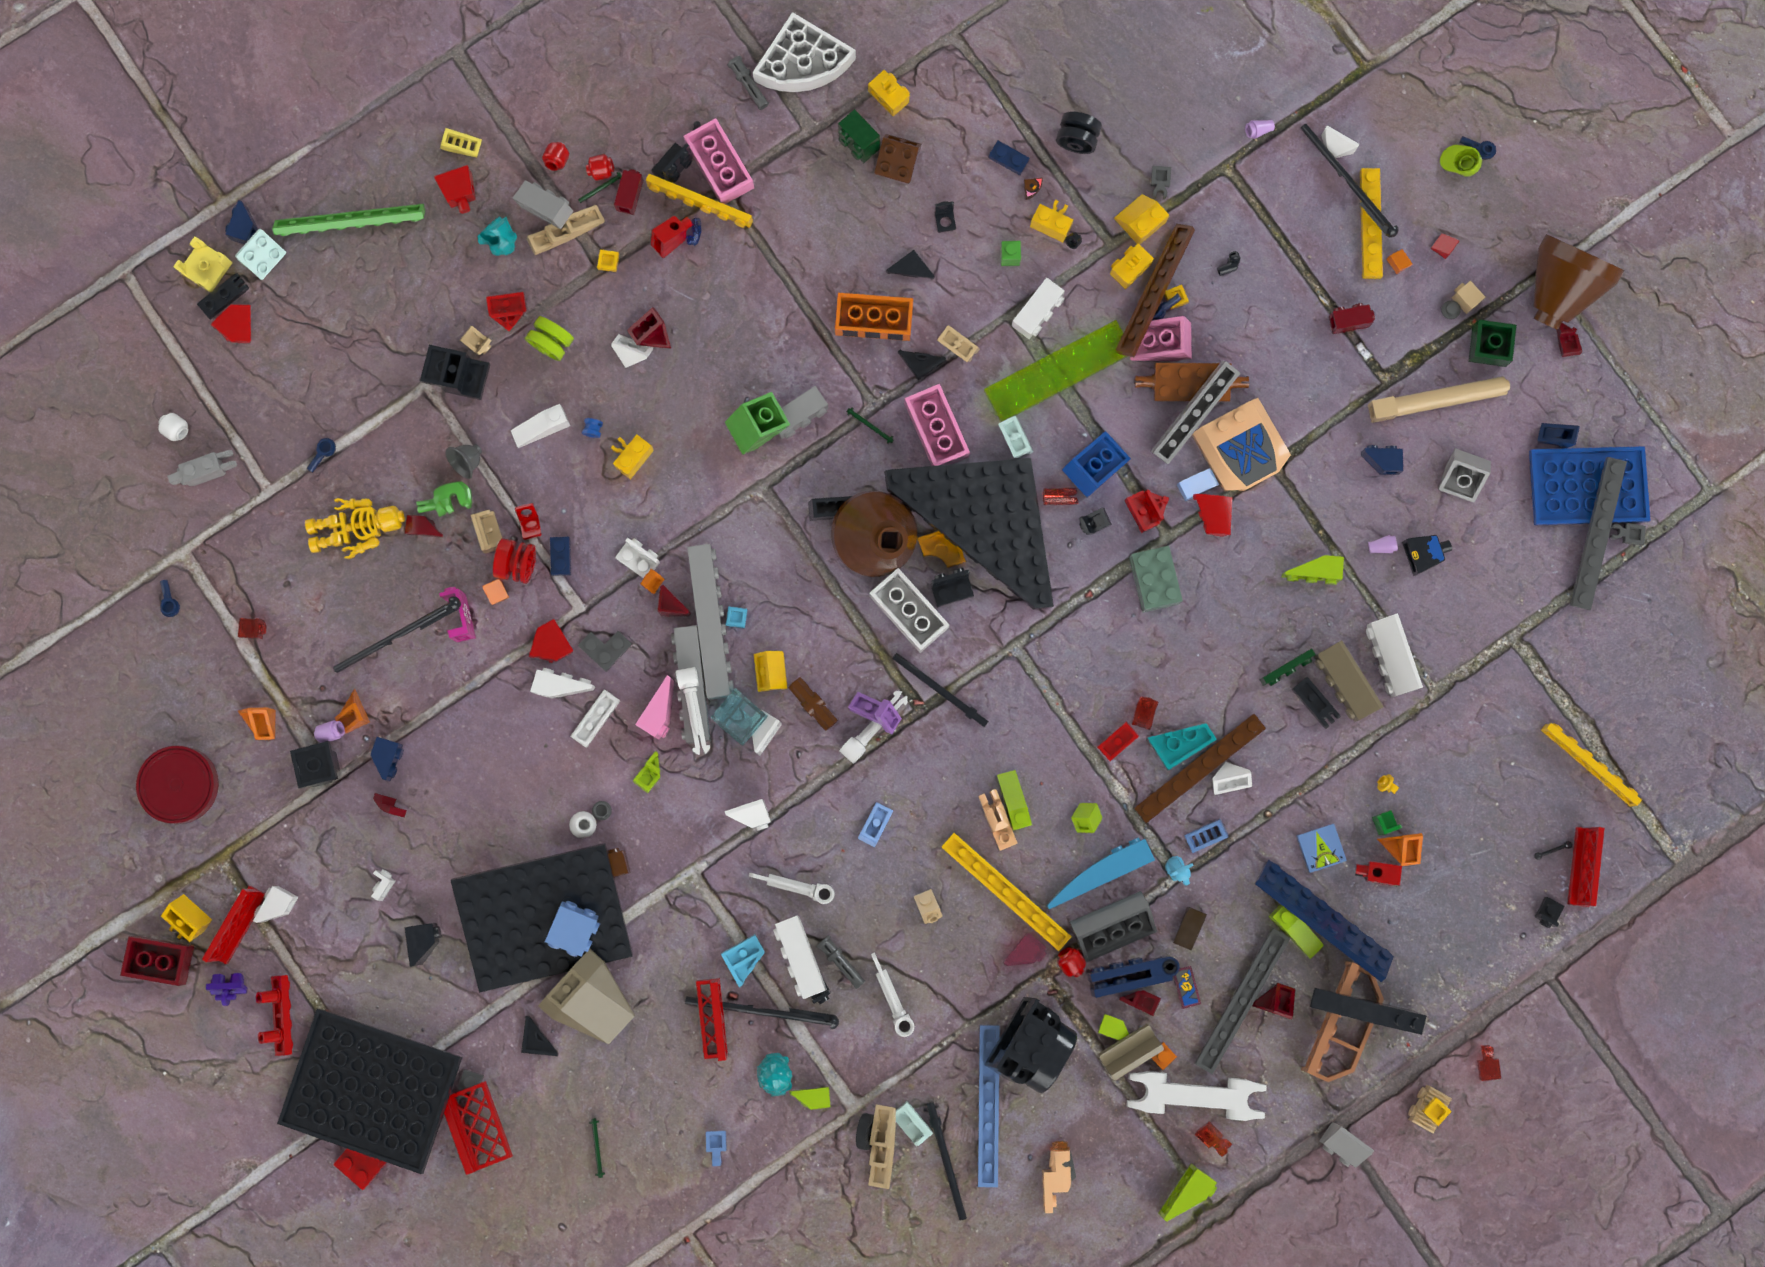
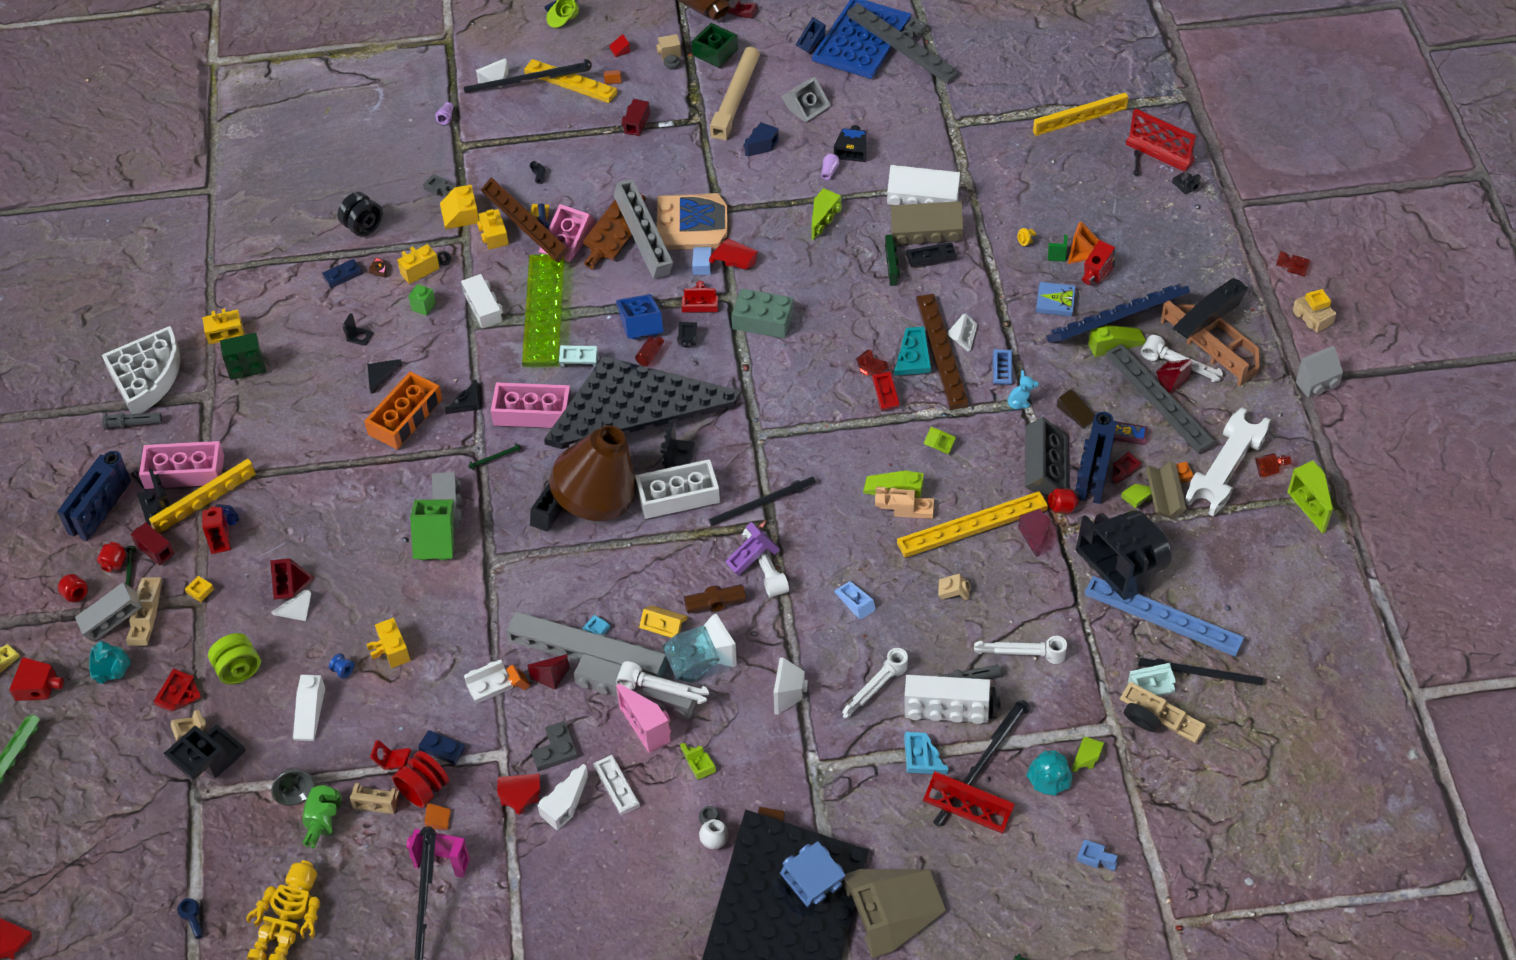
camera: 60 degrees left, 30 degrees down
dark red slope [404,515,443,538] -> none
reddish brown bracket [874,134,922,184] -> none
light orange tile [917,531,966,568] -> none
tan hinge [937,325,980,363] -> none
light nougat plate [1042,1141,1076,1213] -> none
dark azure slope [1046,837,1155,909] -> none
none -> dark blue hinge [57,451,131,541]
none -> white piece [1141,335,1223,382]

